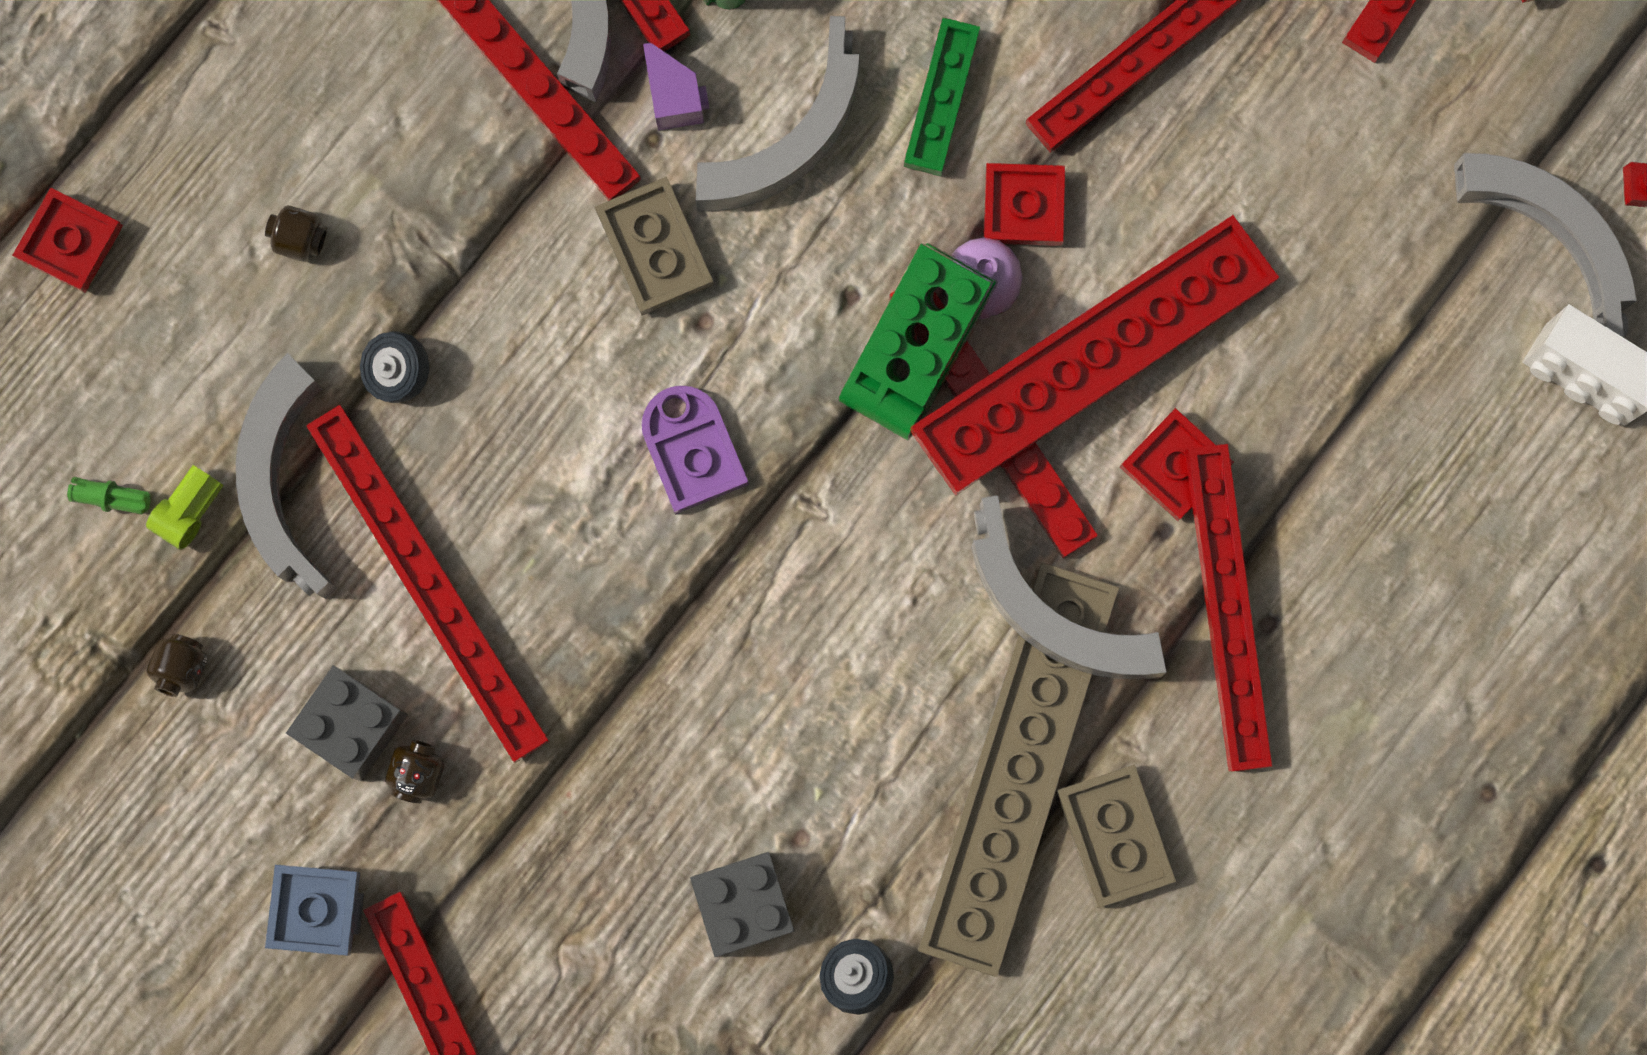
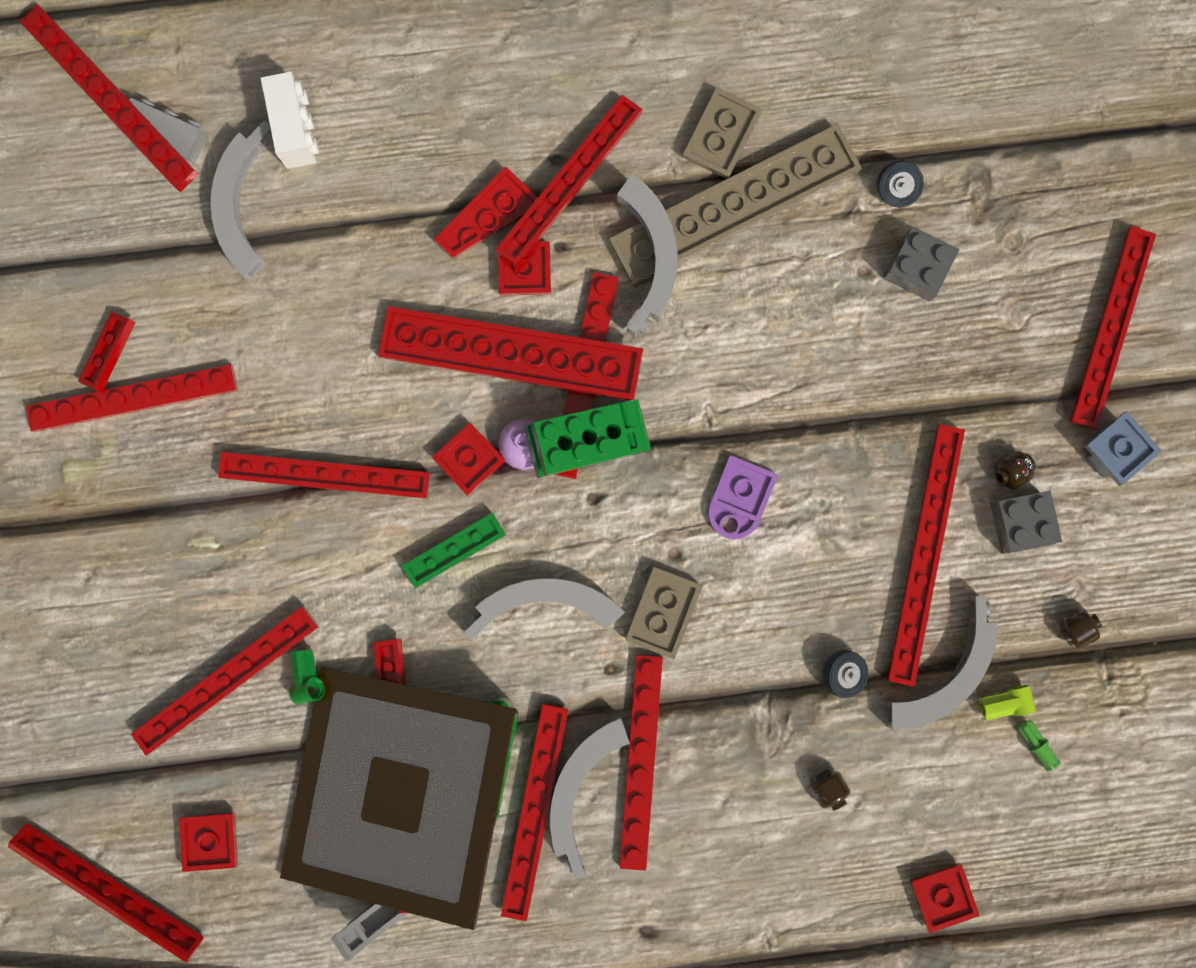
camera: 140 degrees left, 5 degrees up
medium lavender slope [643,43,710,131] -> none
none -> red wing [434,166,538,259]

